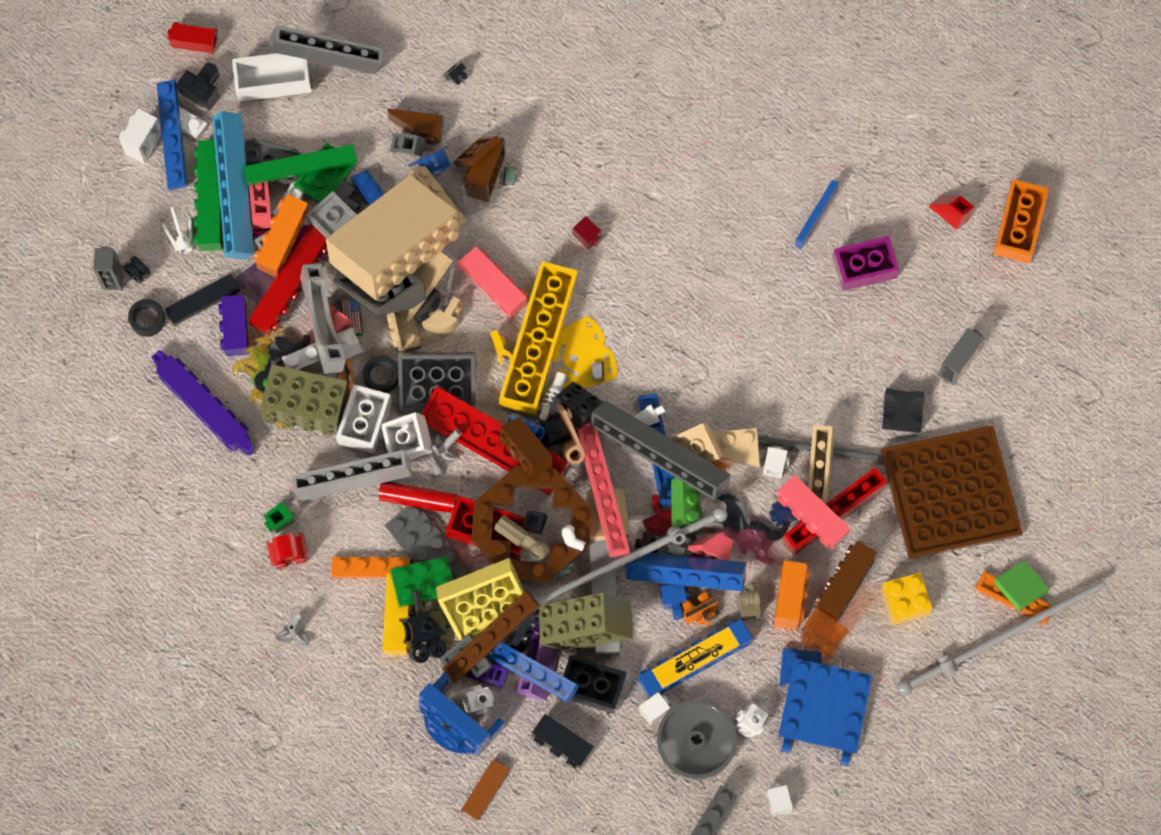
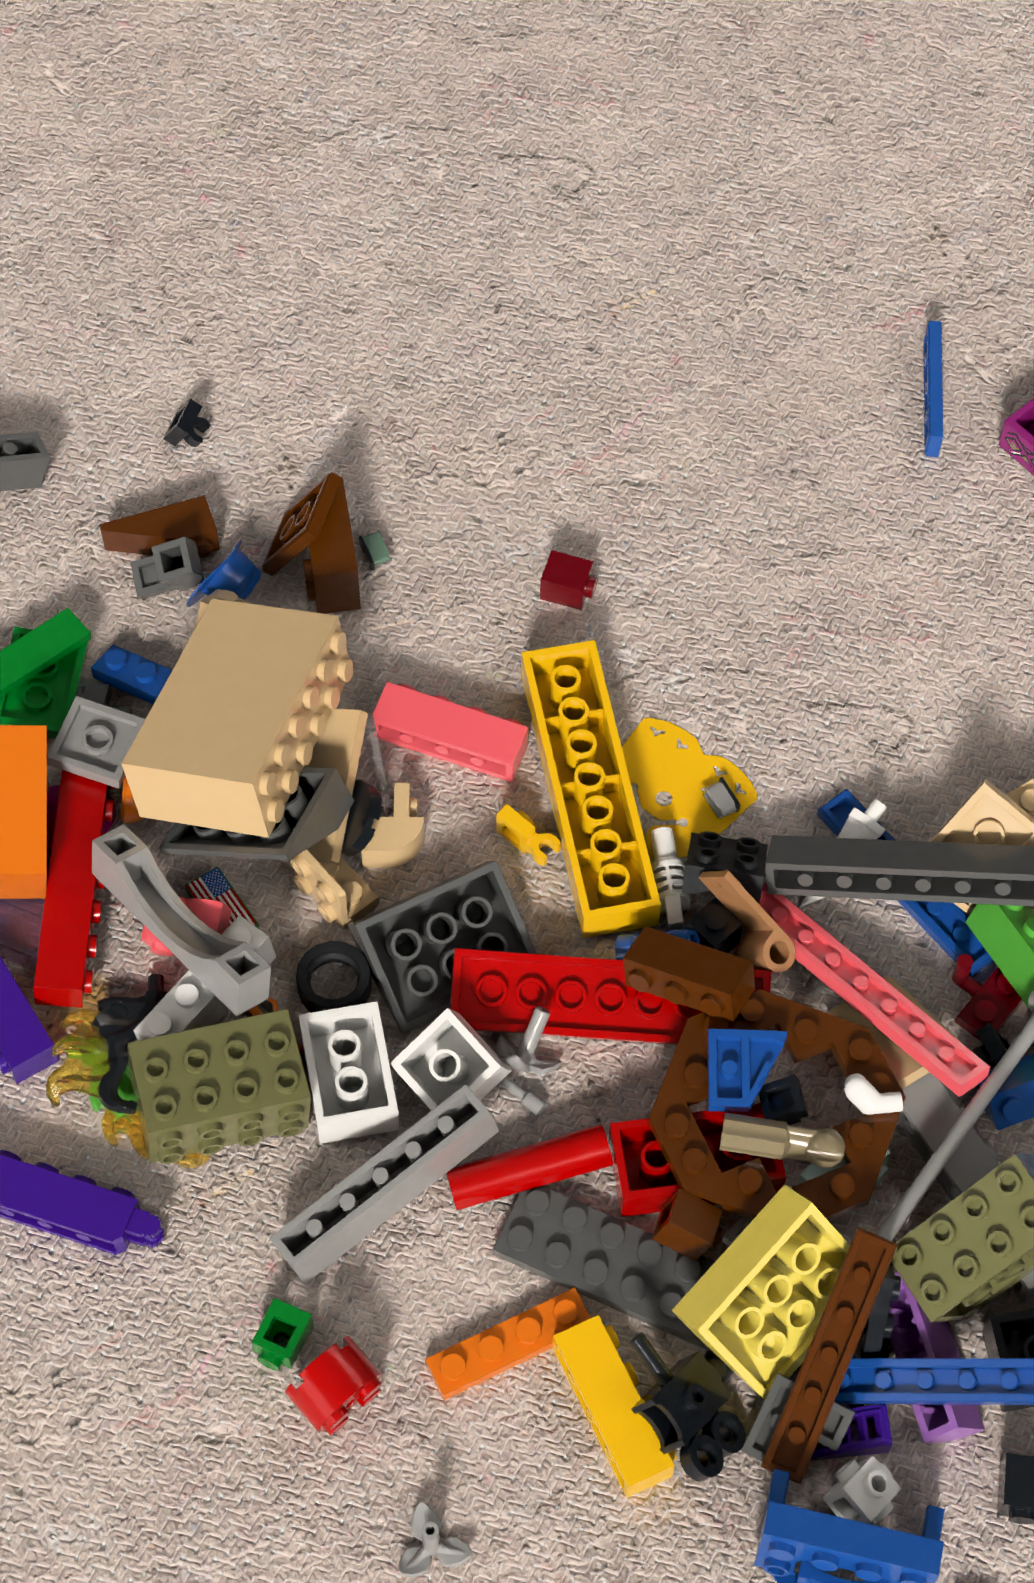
camera: 30 degrees left, 10 degrees down
green plate [390,557,453,608] -> none
none -> reddish brown brick [652,1188,723,1261]
none -> blue wing [707,1029,787,1112]

